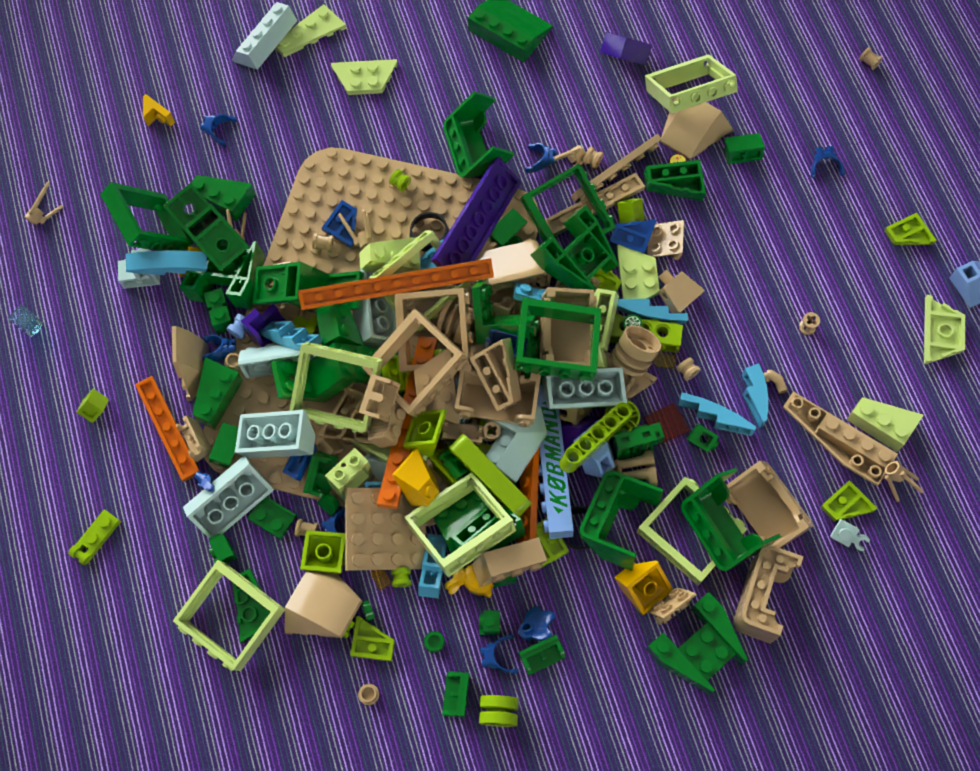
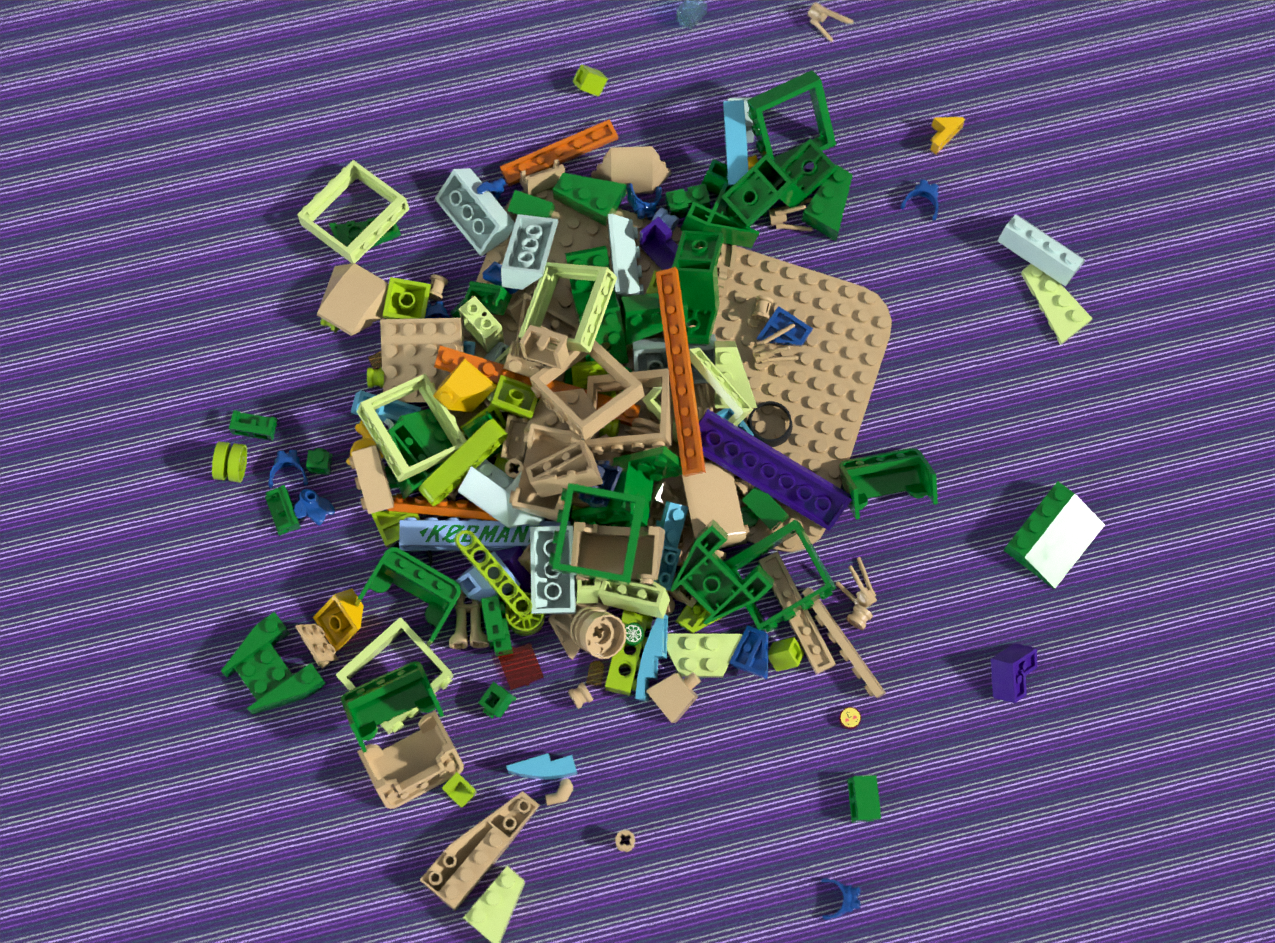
camera: 90 degrees right, 5 degrees up
lime plate [68,509,121,566] -> none
green brick [209,534,237,564] -> none
tan plate [224,353,240,371] -> none
green plate [247,496,297,540] -> none
medium azure slope [258,321,323,351] -> none
yellowish green wing [331,59,398,95] -> none
lime wing [350,616,395,662] -> none
tan plate [358,684,379,705] -> none
green tile [361,600,375,622] -> none
lime wheel [389,169,411,192] -> none
green tile [424,631,445,653] -> none
blue helmet [525,143,557,173] -> none
green wedge [644,160,706,201] -> none
yellowish green window [645,54,738,114] -> none
tan hinge [647,220,685,260] -> none
tan wedge [660,97,734,160] -> none
medium azure slope [678,392,756,436] -> none
tan windscreen [733,545,804,644] -> none
lime wing [820,480,877,522] -> none
light aqua plate [830,519,870,551] -> none
tan plant [884,461,923,502] -> none
none -> lime panel [442,772,477,808]

